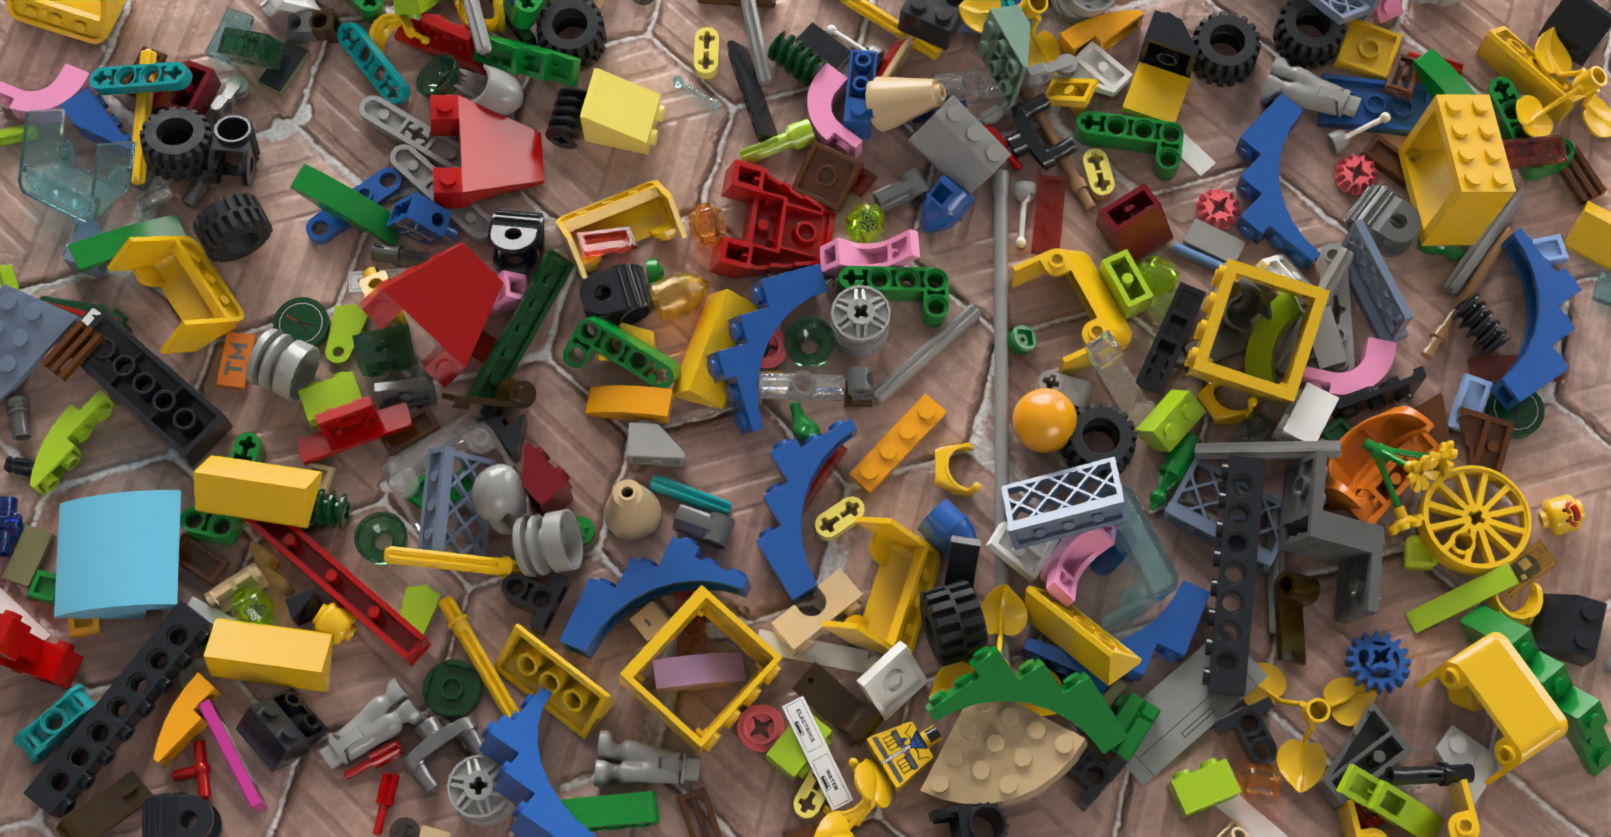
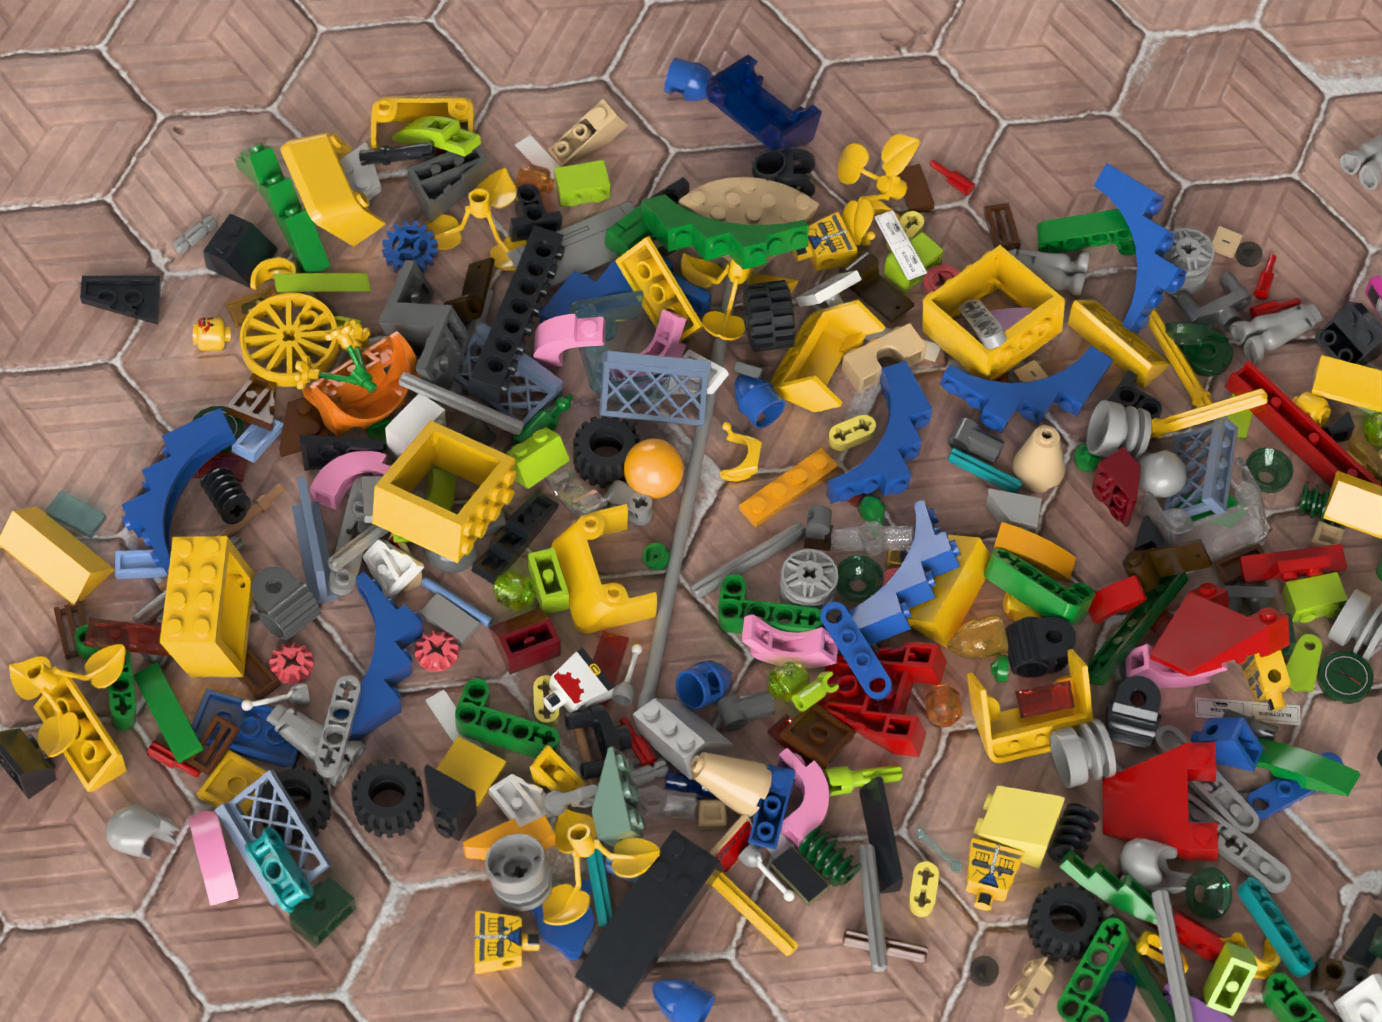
camera: 175 degrees left, 10 degrees down
none -> light grey beam [315,676,361,778]
none -> bright pink arch [533,314,606,367]
none -> white torso [543,647,614,713]
none -> lime bar [792,671,839,712]
none -> blue plate [821,602,892,700]
none -> light grey beam [958,299,1007,349]
none -> yellow torso [966,838,1025,911]
none -> light grey wheel [1050,719,1116,788]
none -> red slope [1088,575,1147,624]
none -> clear green piece [1164,322,1212,345]

